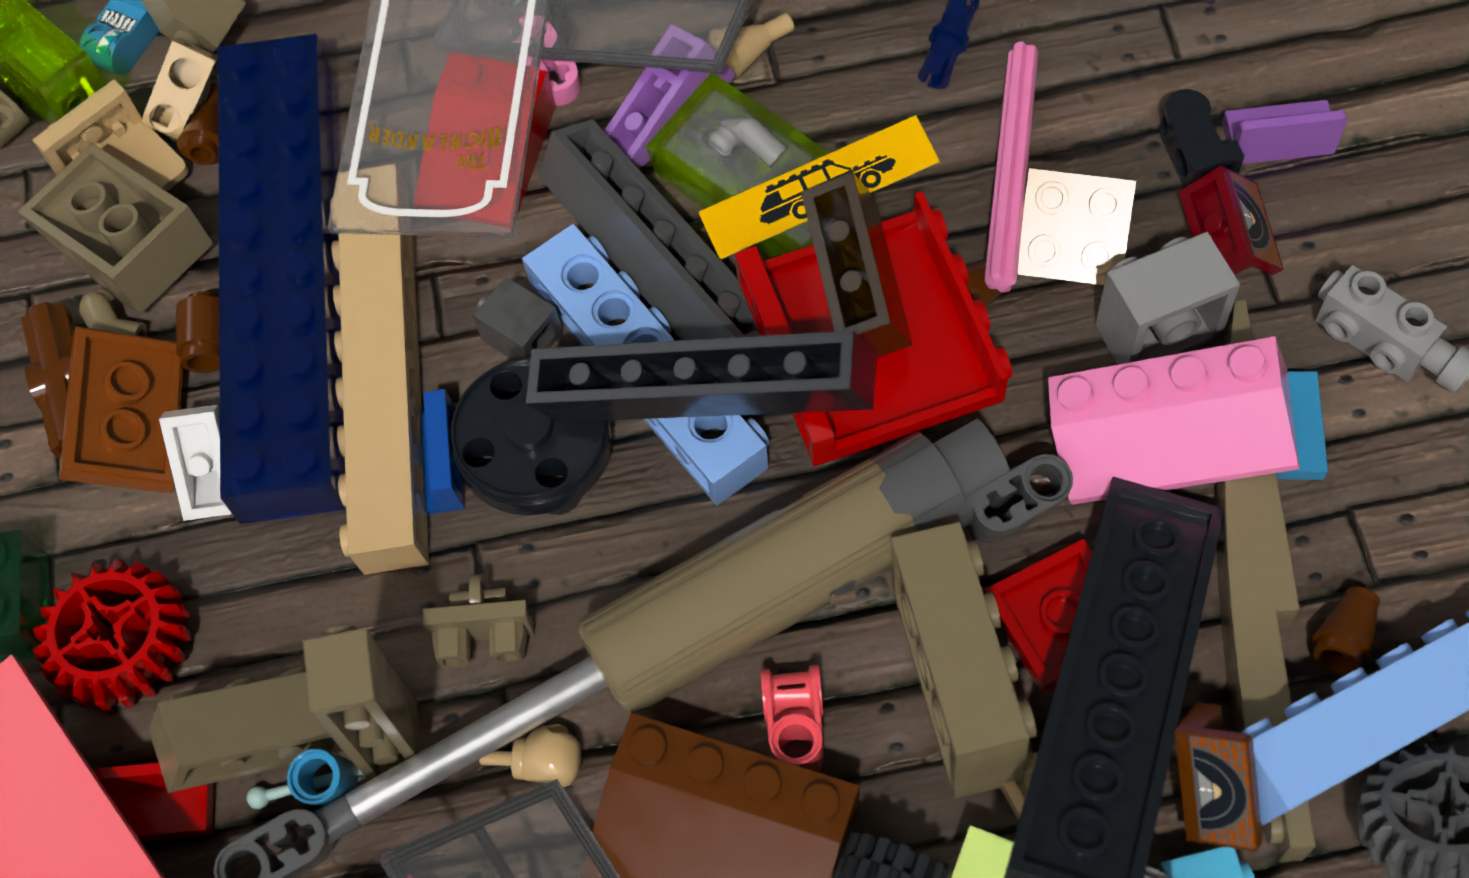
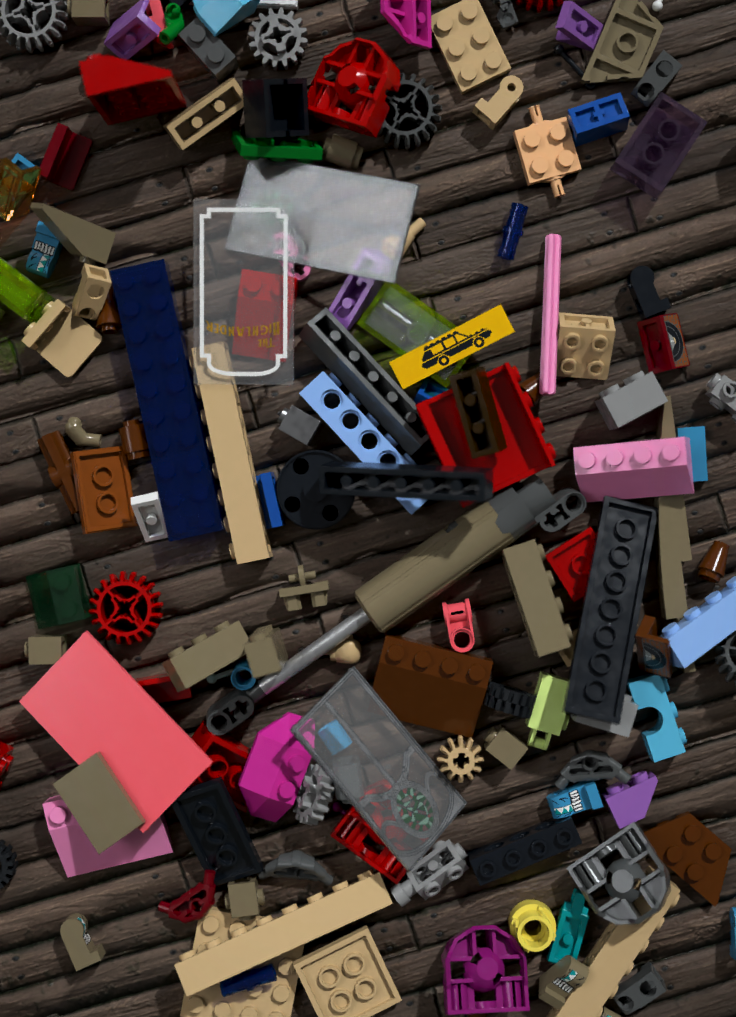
camera: 15 degrees left, 25 degrees up
dark tan slope [17,143,214,315] -> none
light grey arm [708,117,788,167] -> none
medium lavender panel [1222,100,1347,164] -> none

